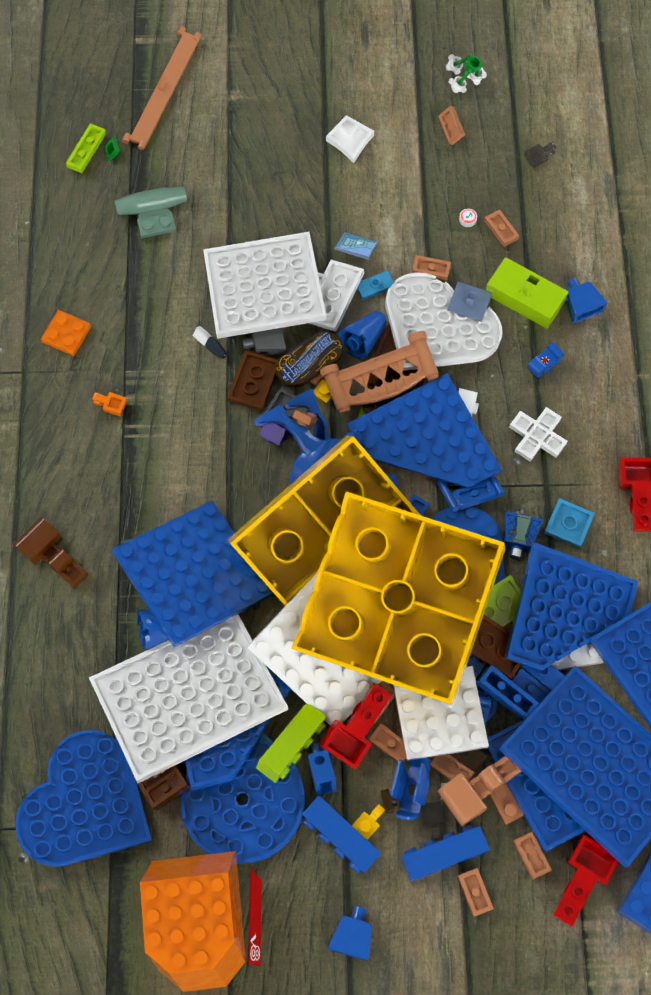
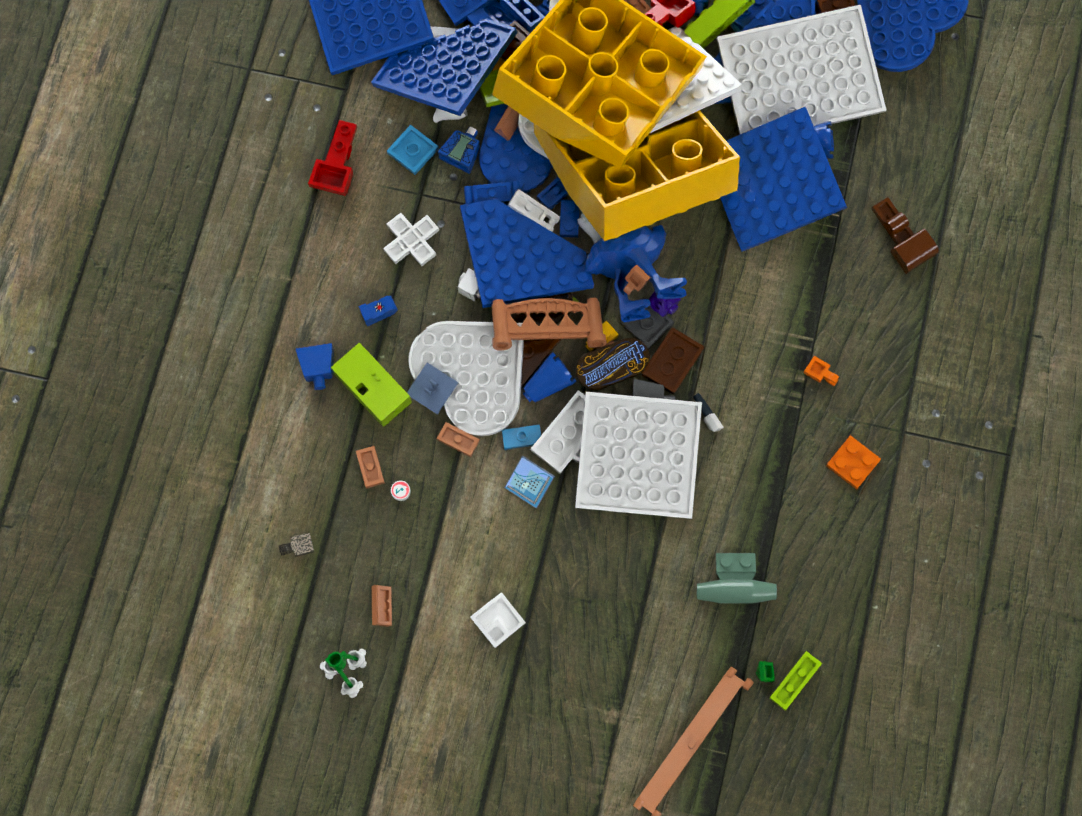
camera: 160 degrees left, 5 degrees up
none -> white plate [508,189,560,232]

